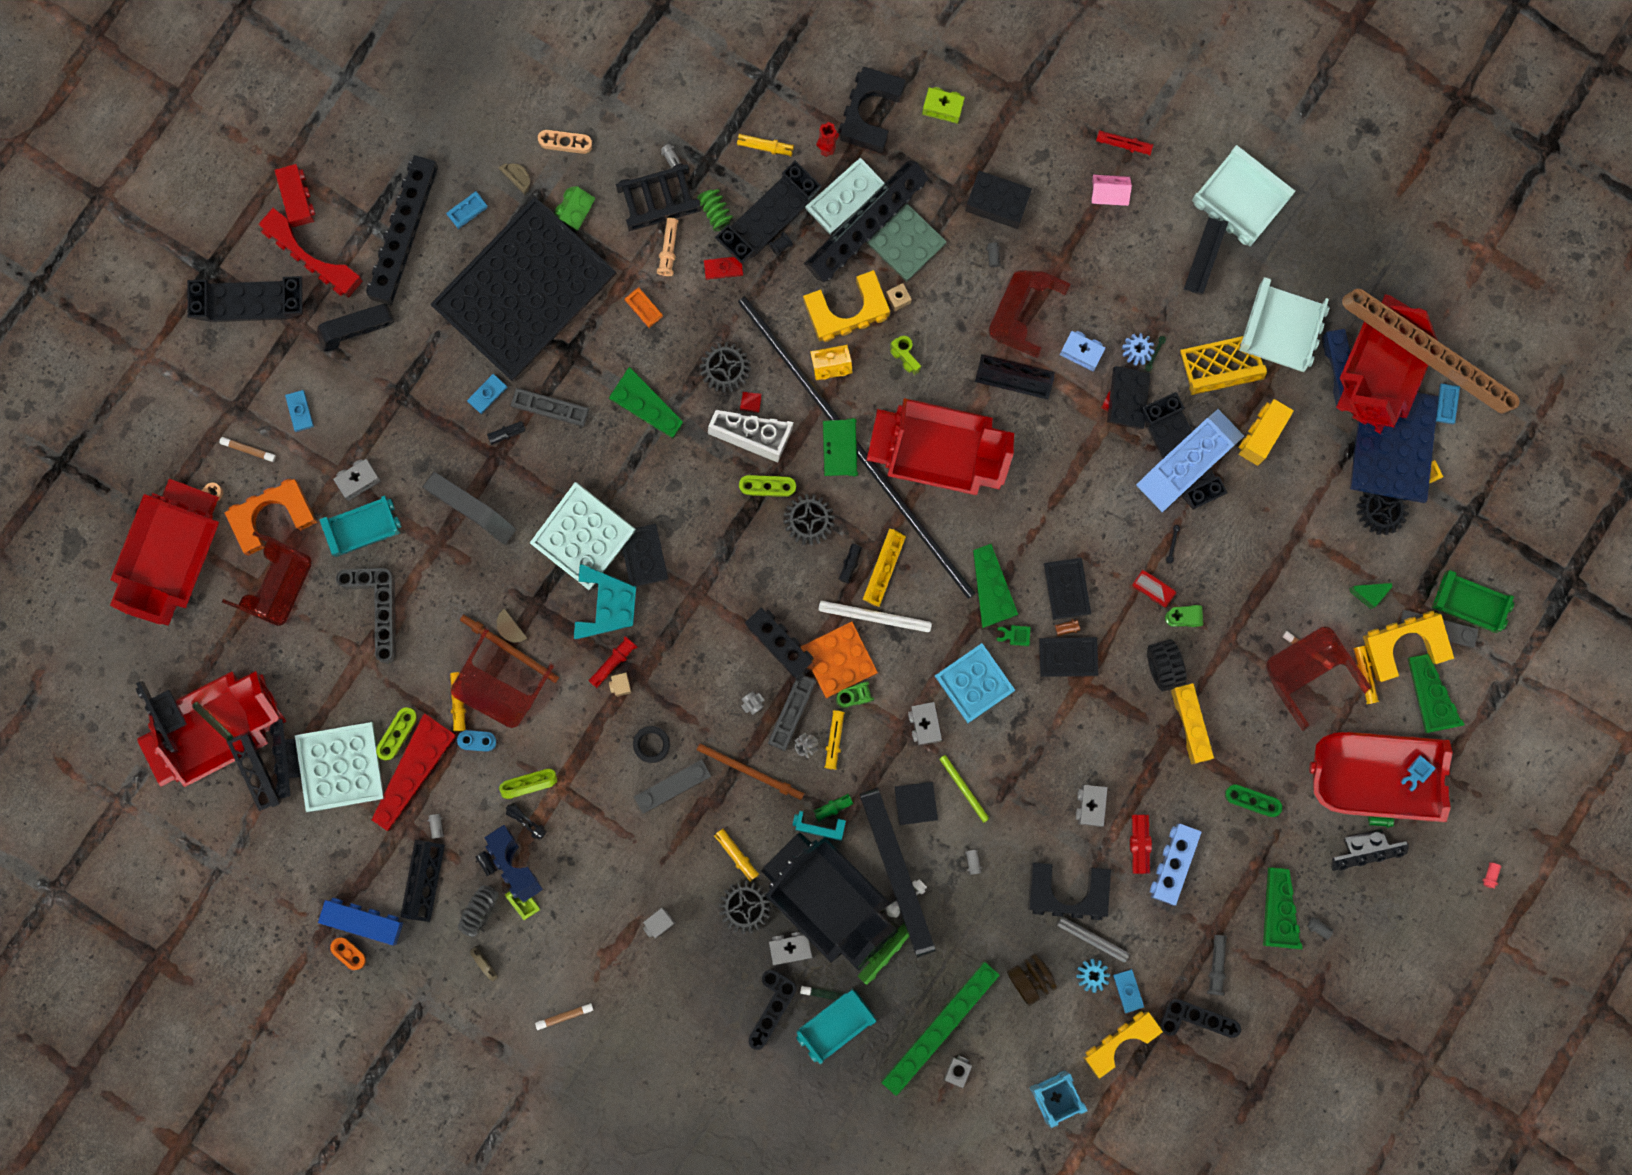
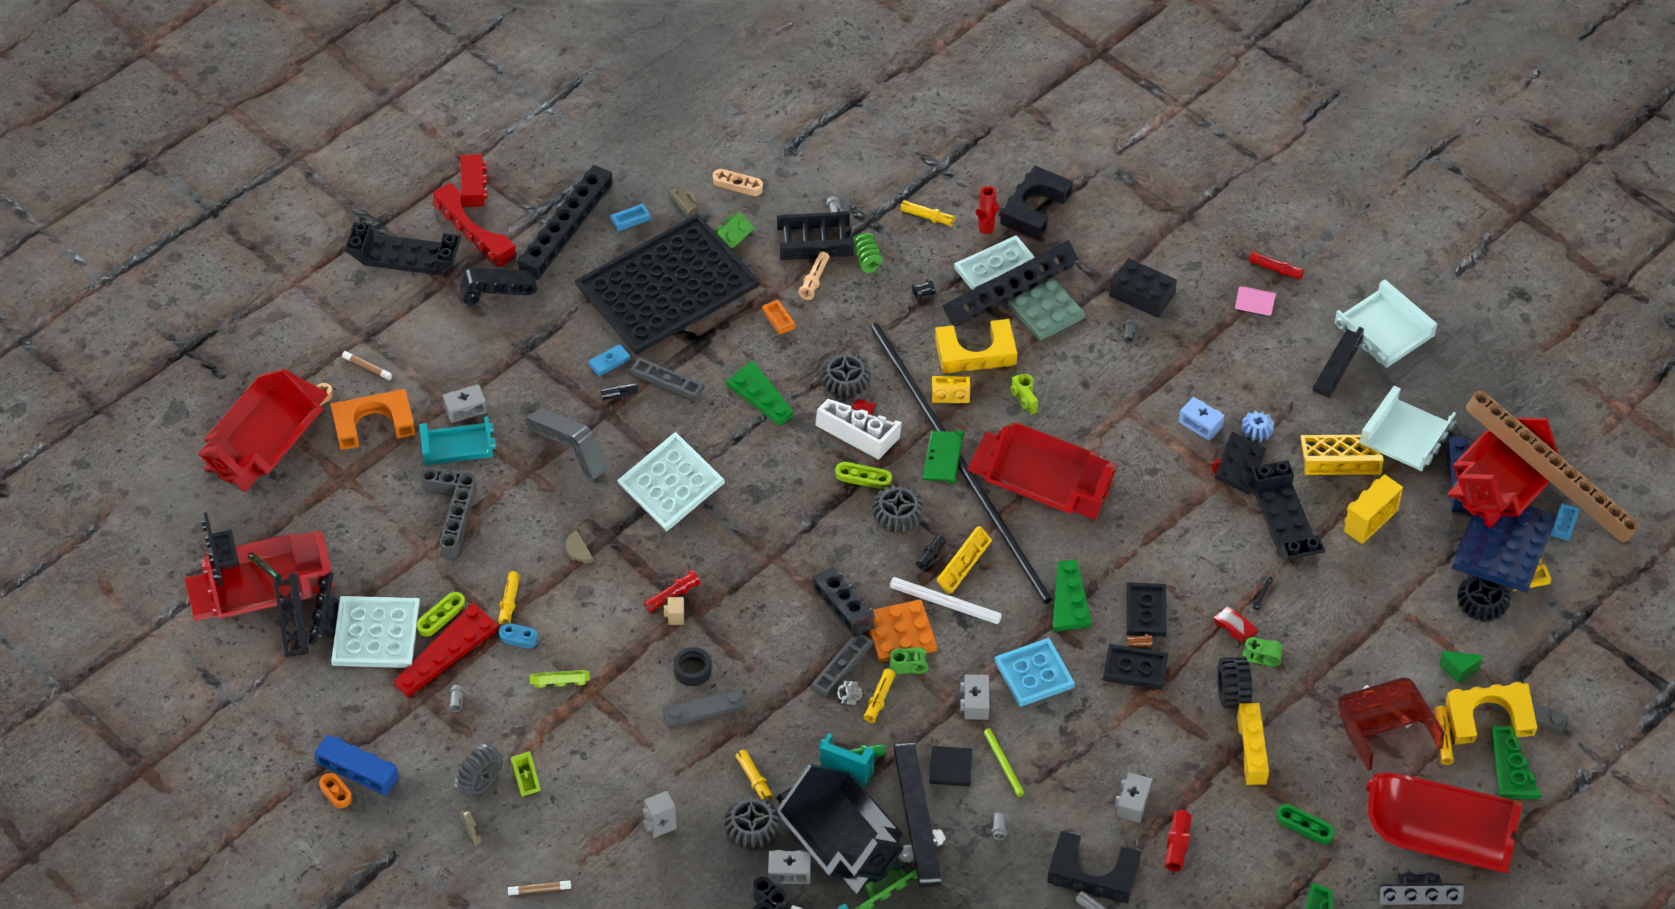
camera: 15 degrees right, 30 degrees down
clear red windscreen [222,532,312,626] -> none
dark azure plate [285,390,314,432] -> none
black fence [400,840,445,922] -> none
clear red windscreen [451,626,554,728] -> none
dark orange bar [460,614,560,684] -> none
black pin [475,851,497,877] -> none
dark blue arch [484,825,543,903] -> none
black piece [506,803,547,841] -> none
teal wing [574,564,636,639] -> none
black plate [622,523,668,587] -> none
dark orange bar [697,744,805,800] -> none
red plate [704,257,743,280] -> none
black slope [715,160,822,264] -> none
light grey gear [741,691,764,715] -> none
tan plate [886,283,912,312] -> none
lime brick [922,87,965,124] -> none
black fence [975,354,1055,400] -> none
clear red windscreen [989,270,1070,358] -> none
green plate [996,625,1031,647] -> none
light blue slope [1136,409,1244,512] -> none
clear green hinge [1145,336,1166,372] -> none
light blue brick [1150,823,1201,906] -> none
green pin [1368,816,1394,828] -> none
dark azure plate [1401,755,1435,791] -> none
green panel [1431,570,1515,633] -> none

